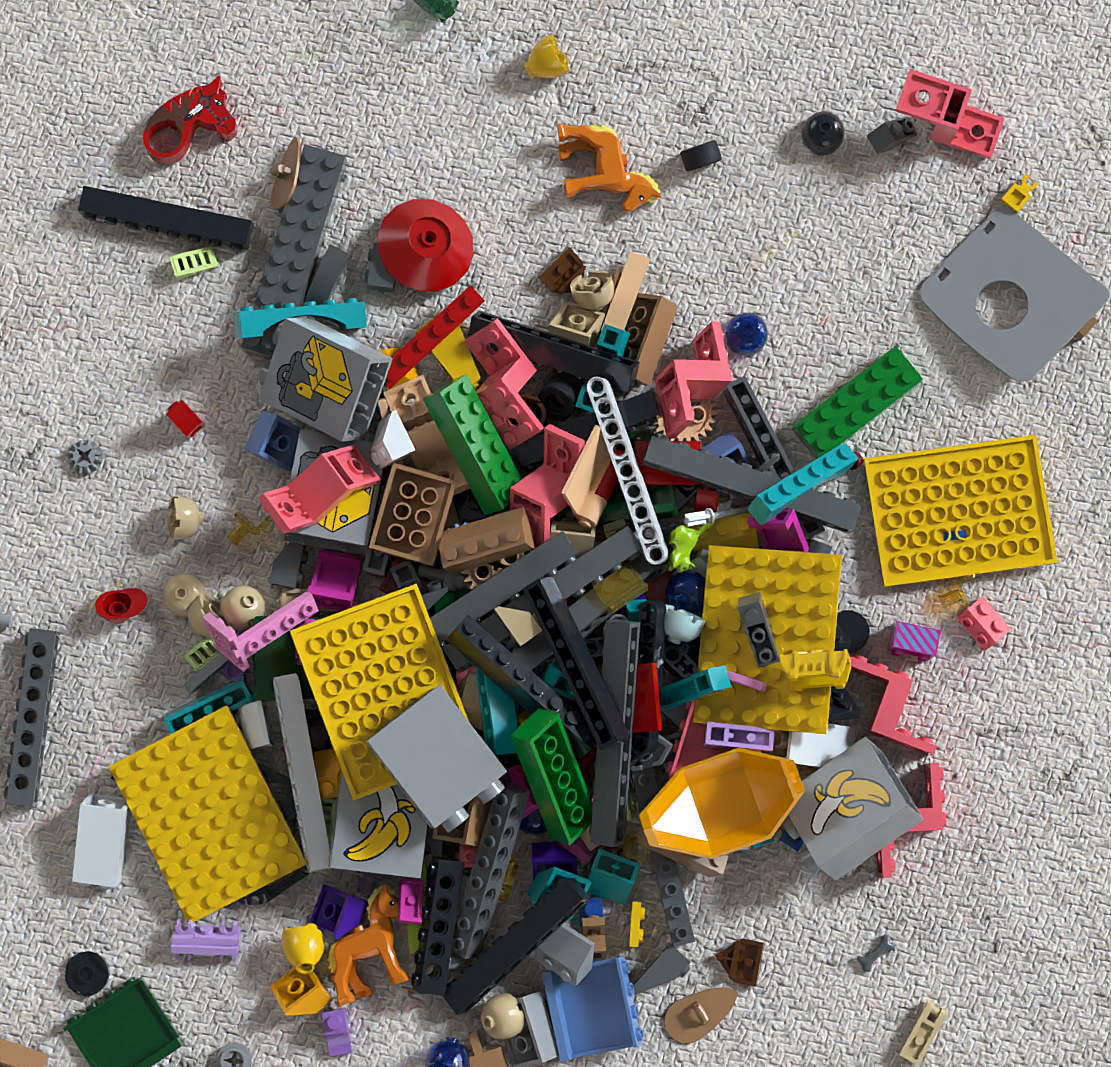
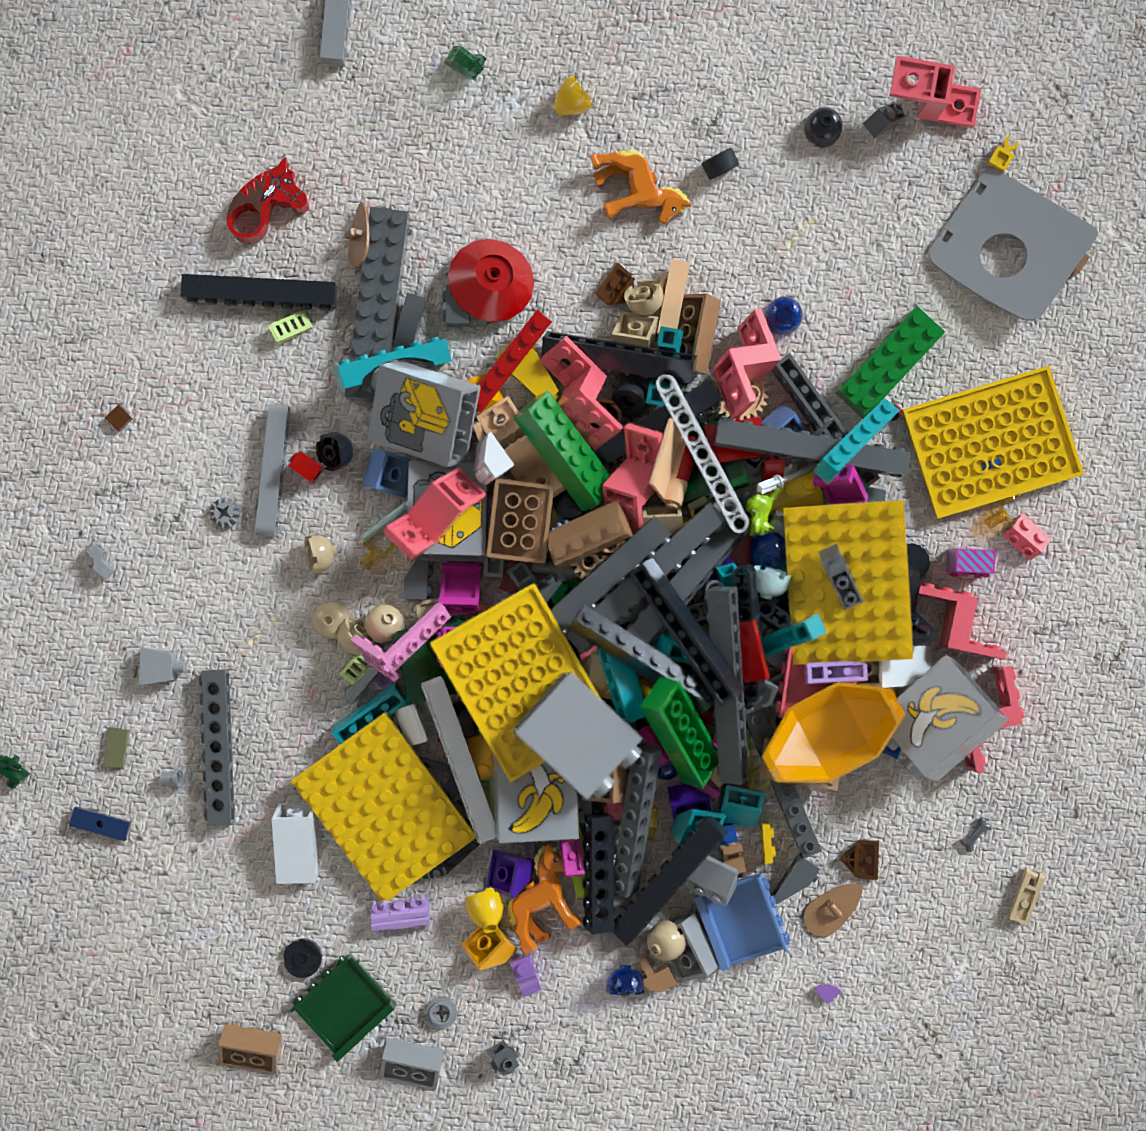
camera: 10 degrees left, 5 degrees up
red piece [95,588,148,624] -> none
tan slope [493,606,543,646] -> none
clear yellow plate [593,563,648,613] -> none
bright pink tile [727,670,768,692] -> none
yellow piece [780,649,851,692] -> none
none -> light grey beam [255,404,290,537]
none -> black cylinder [316,432,353,472]
none -> light aqua bar [361,500,408,541]

